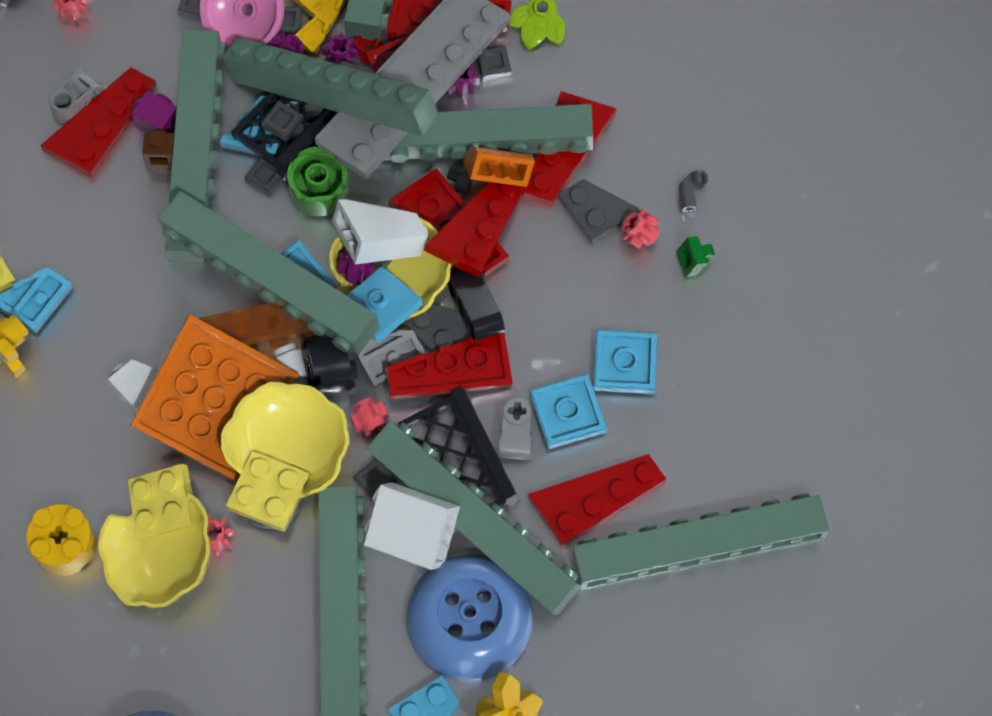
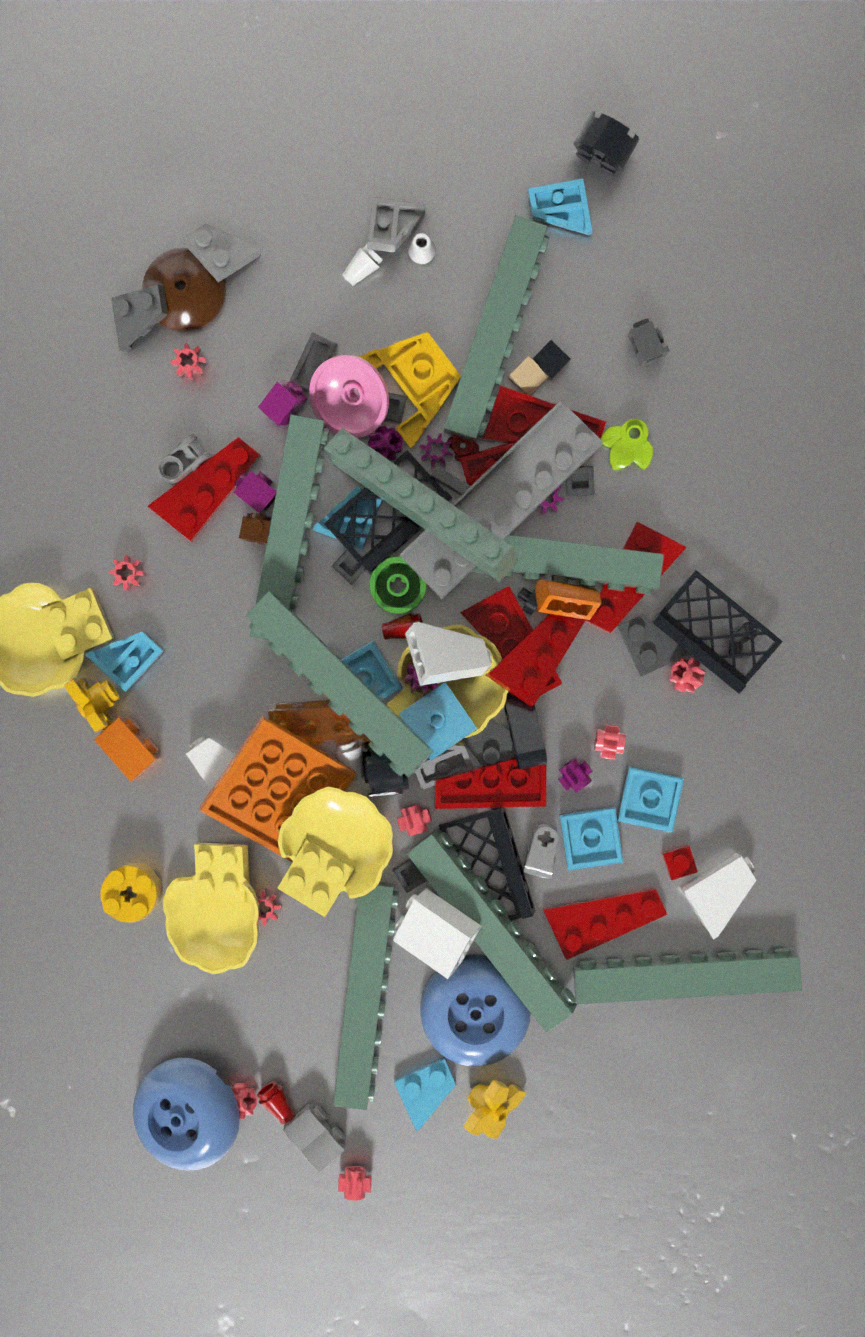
camera: 15 degrees right, 20 degrees up
dark grey tile [261,101,303,142] -> none
green tile [676,236,716,278] -> none
none -> orange brick [94,716,160,782]
none -> coral gear [108,555,146,591]
none -> magenta brick [258,380,308,426]
none -> red cone [382,612,423,640]
none -> magenta gear [558,758,593,793]
none -> coral gear [594,725,626,759]
none -> black fence [652,569,783,694]
none -> red plate [662,845,698,881]
none -> white slope [680,853,756,939]

